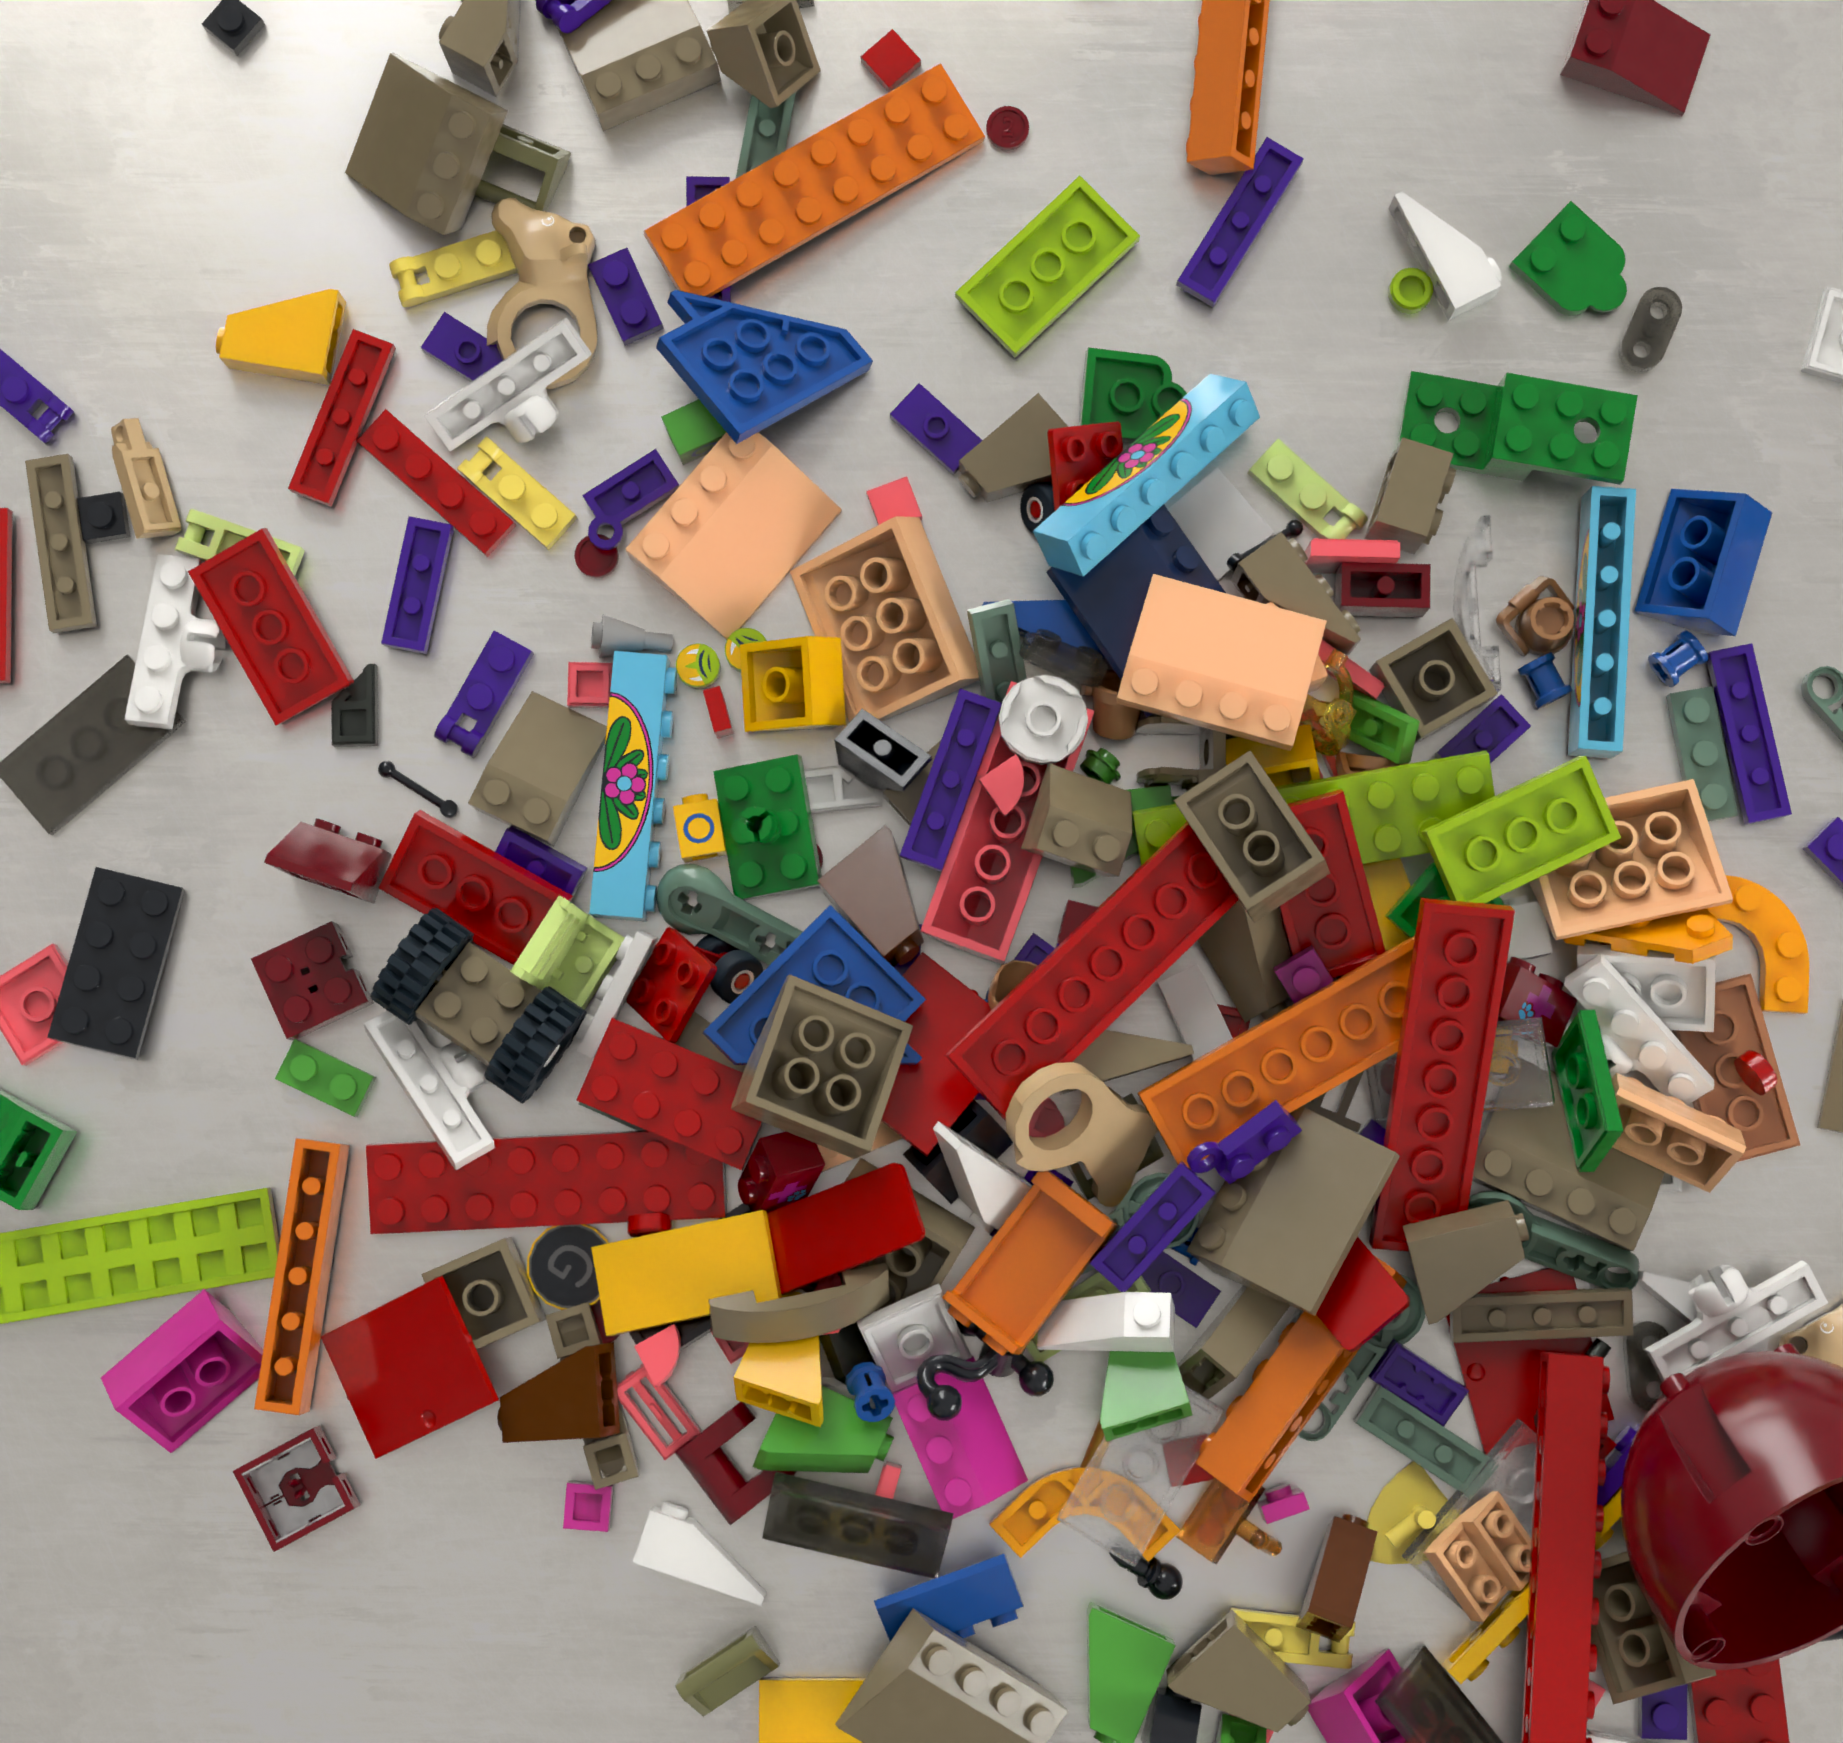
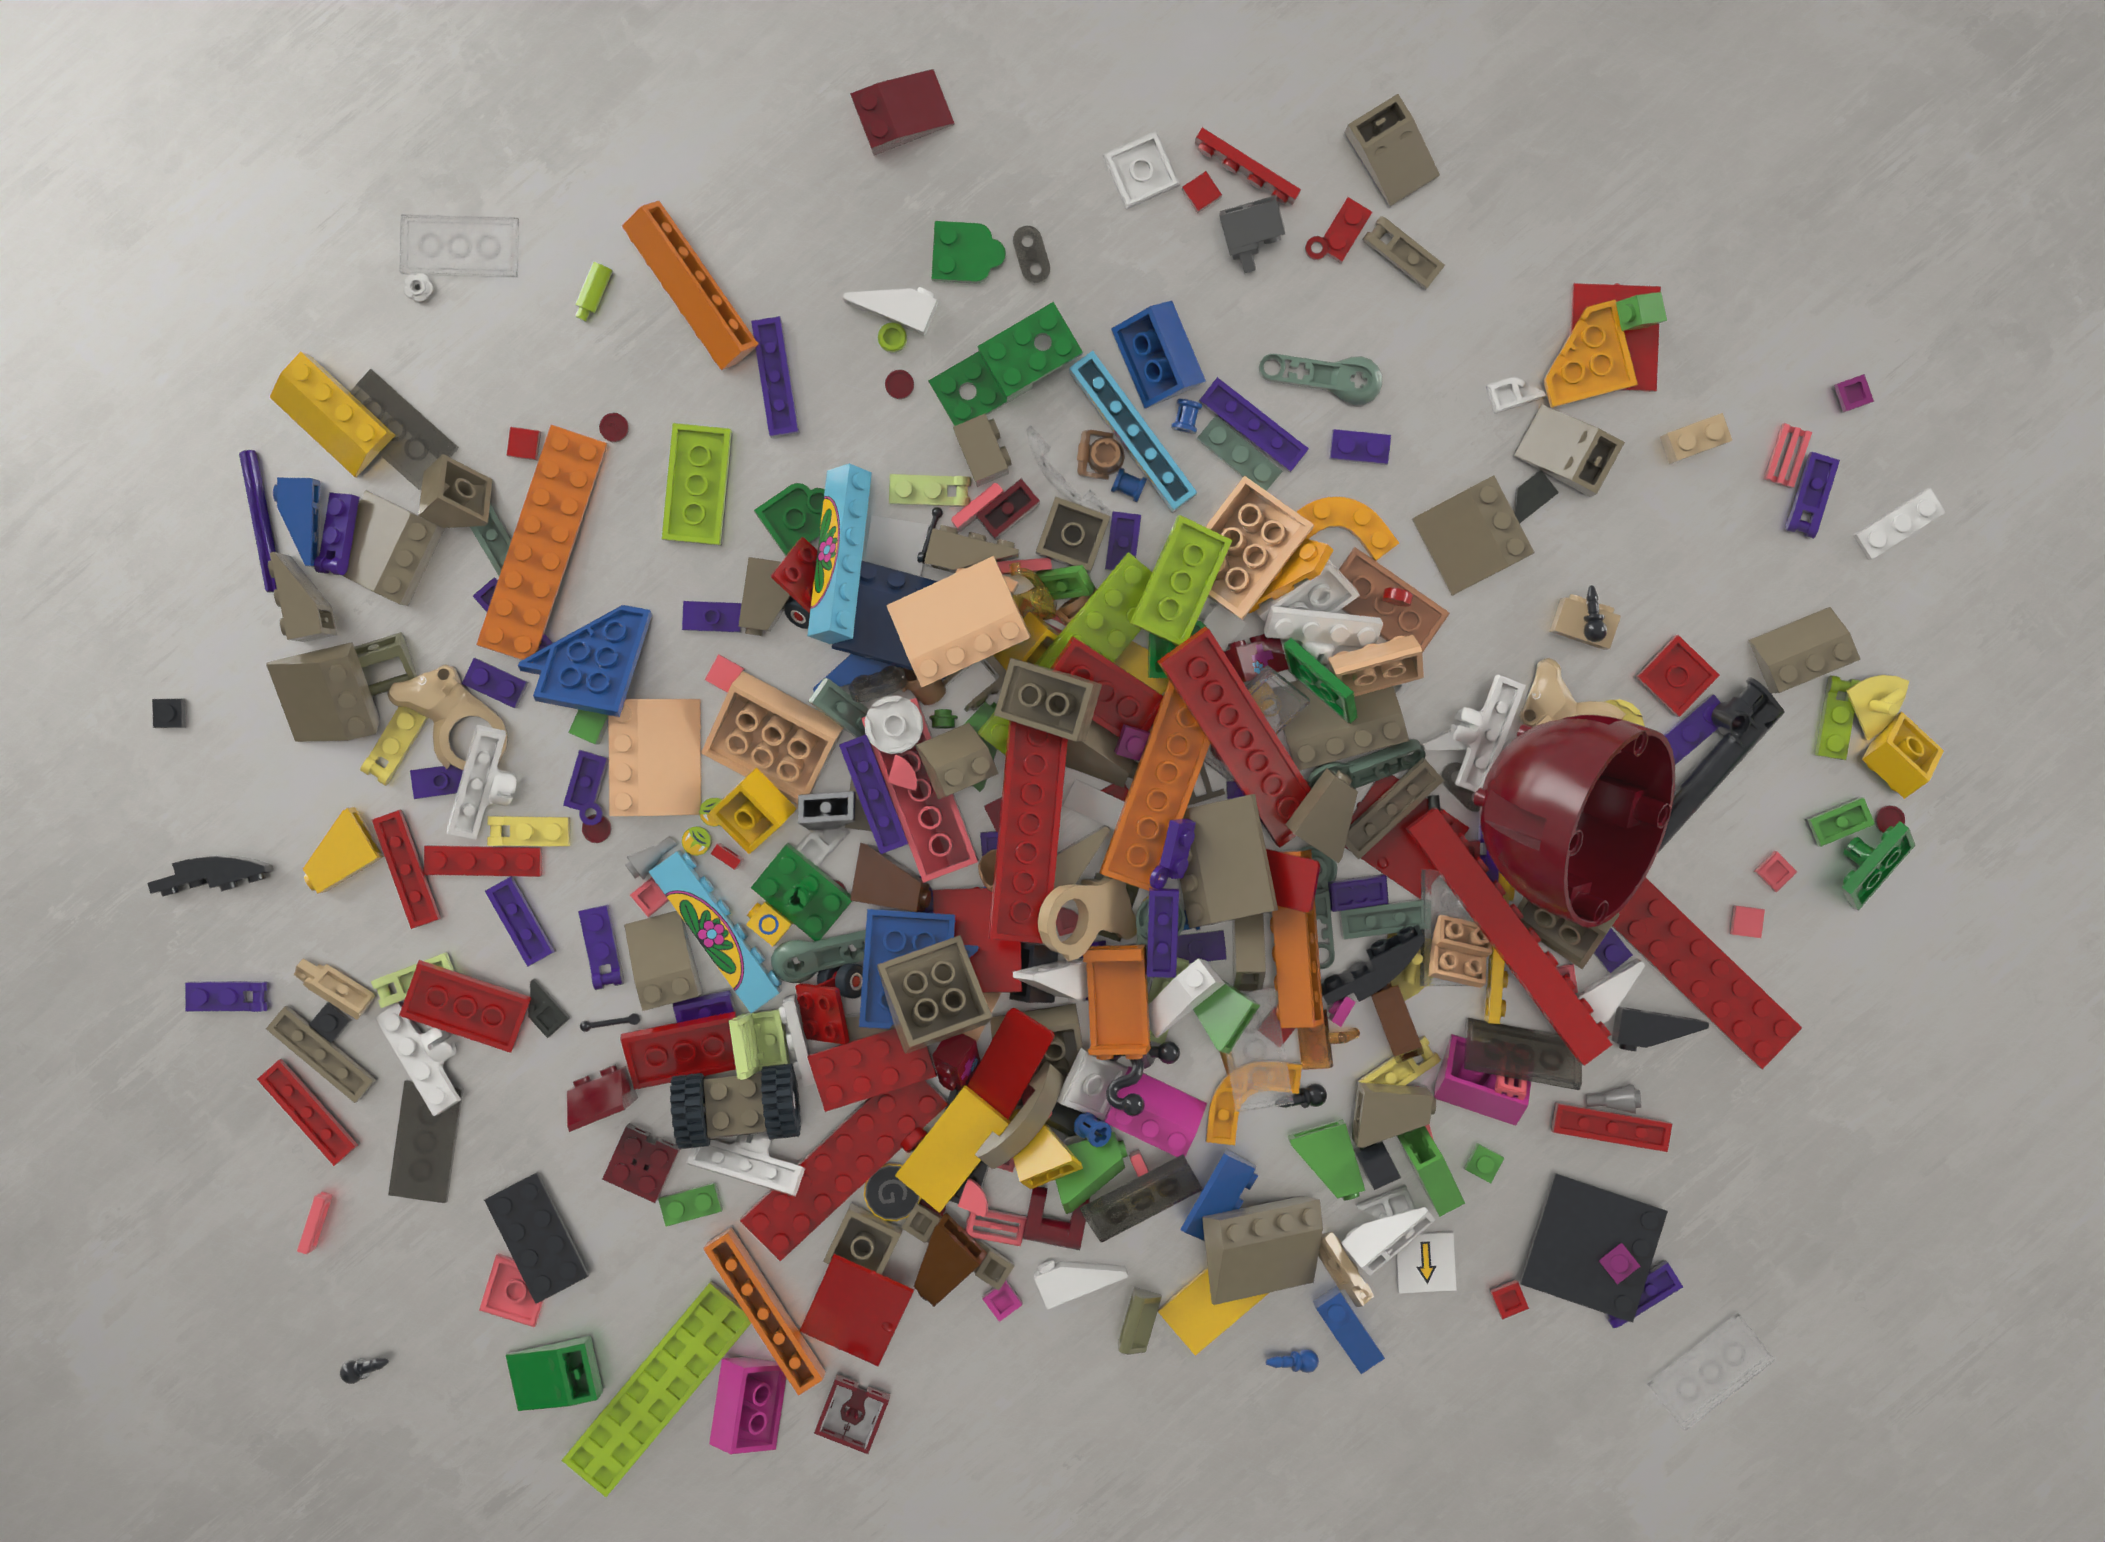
camera: 40 degrees left, 5 degrees up
none -> black slope [147,856,274,897]
none -> dark red piece [885,370,914,399]
none -> black slope [1321,925,1425,1005]

